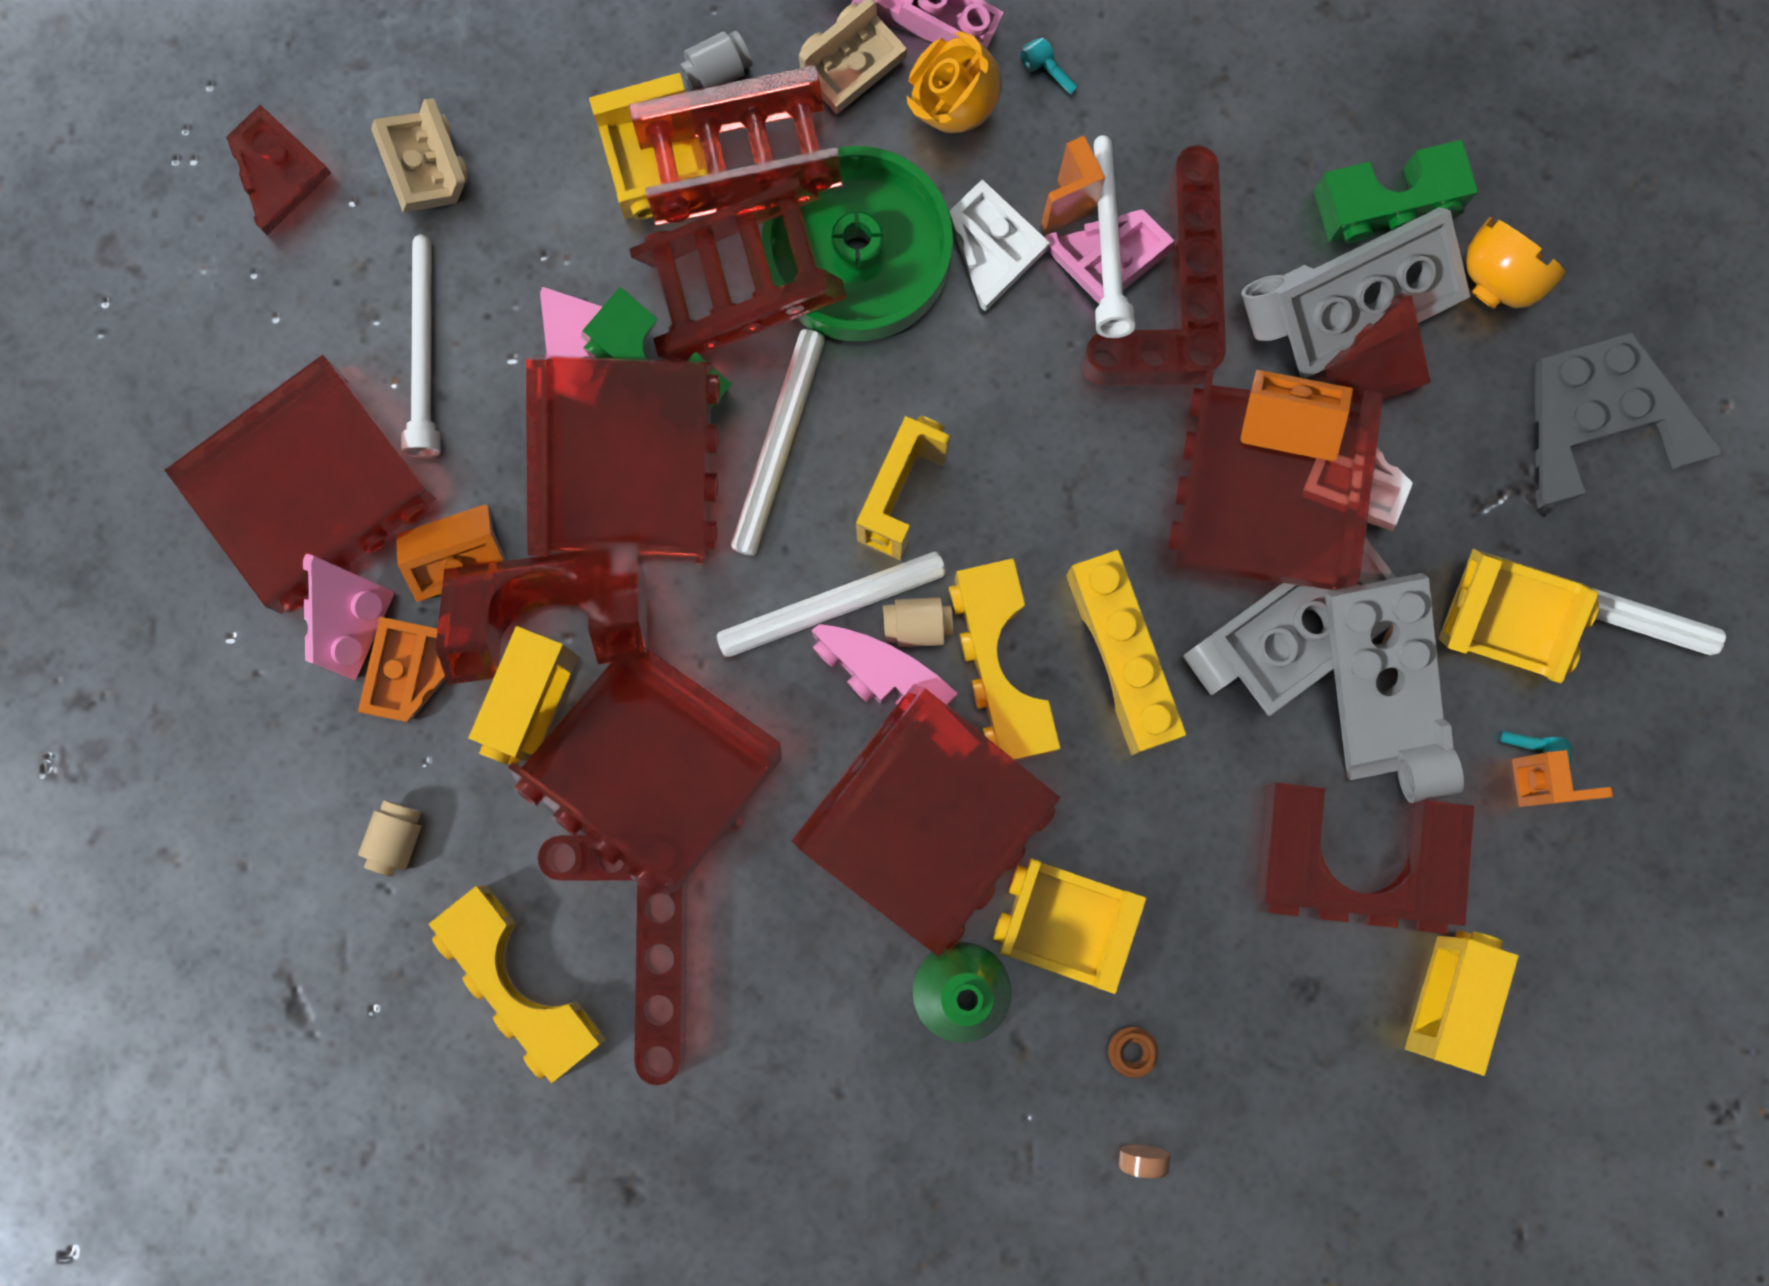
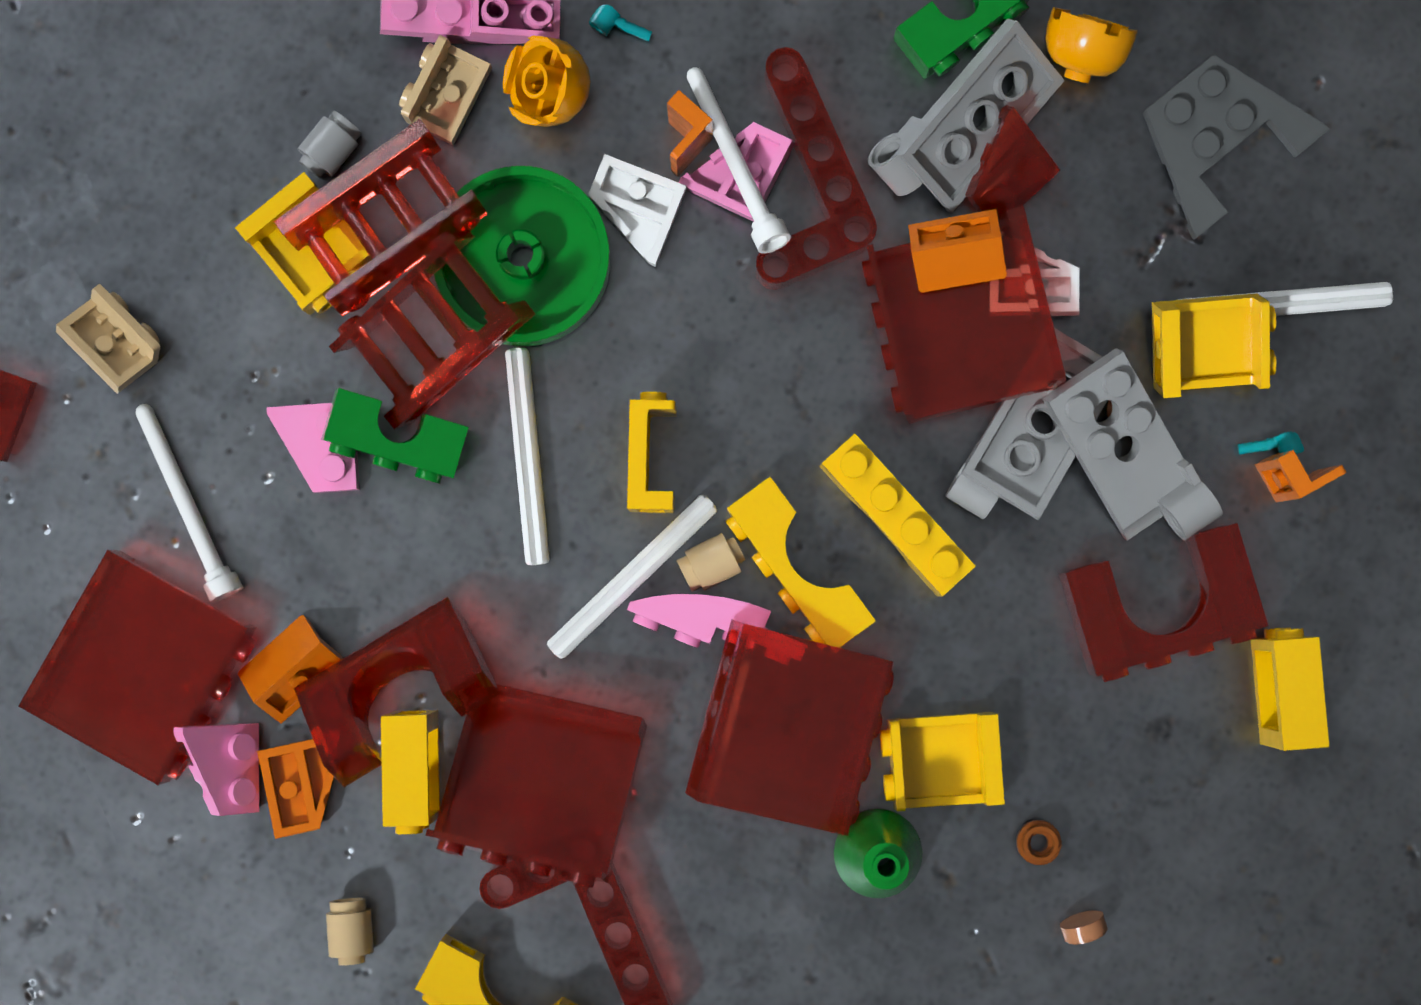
camera: 20 degrees left, 5 degrees up
clear red panel [526,354,720,564] -> none

